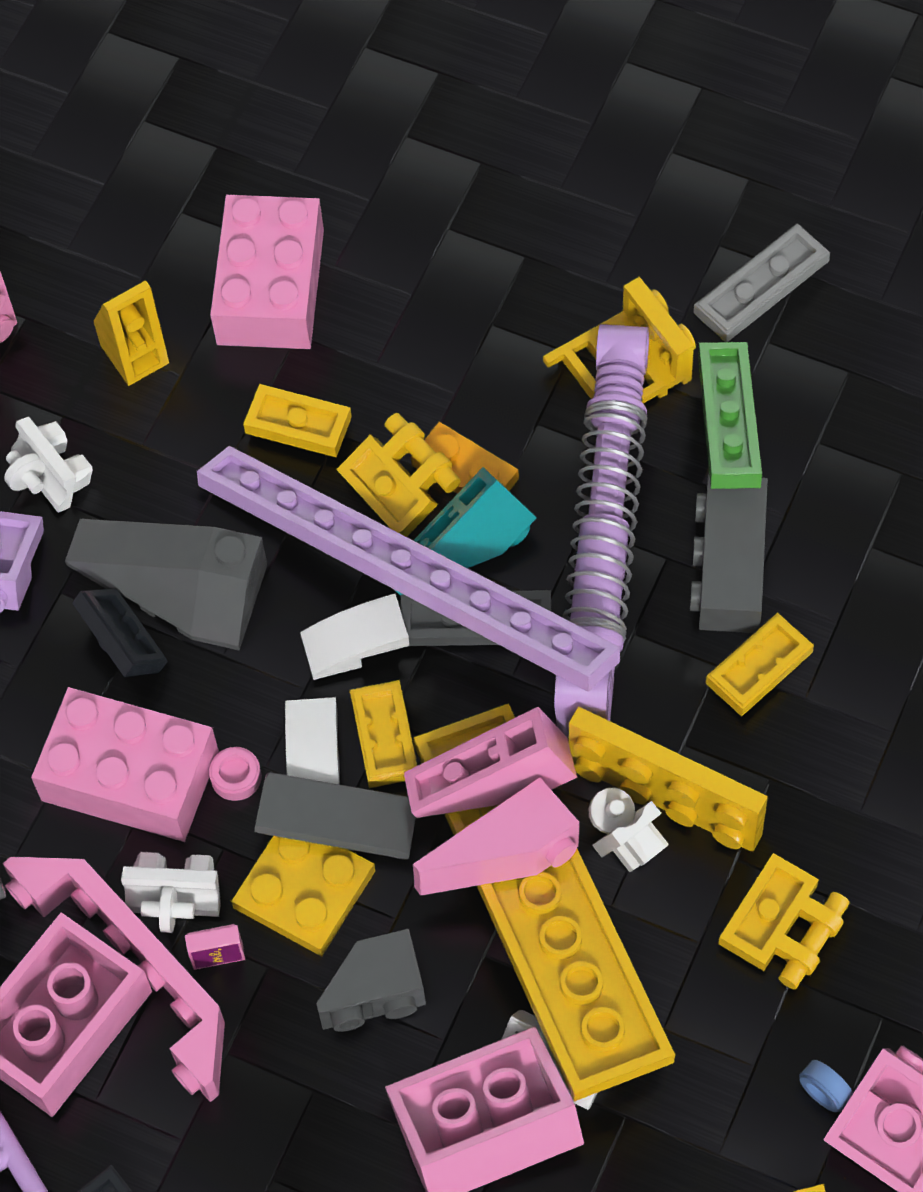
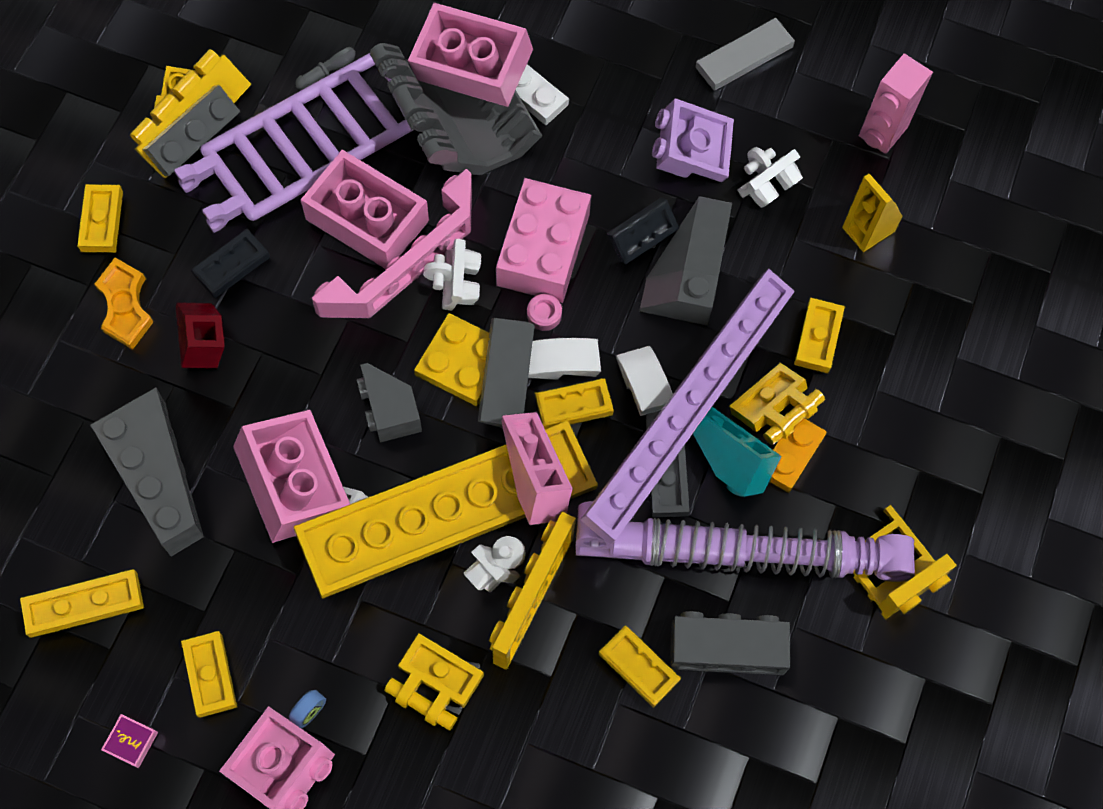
camera: 80 degrees right, 5 degrees up
bright pink tile [185,924,245,970] -> none
bright pink brick [210,195,324,349] -> none
bright pink slope [413,778,579,895] -> none
light grey tile [694,223,830,342] -> none
bright green plate [698,342,762,489] -> none

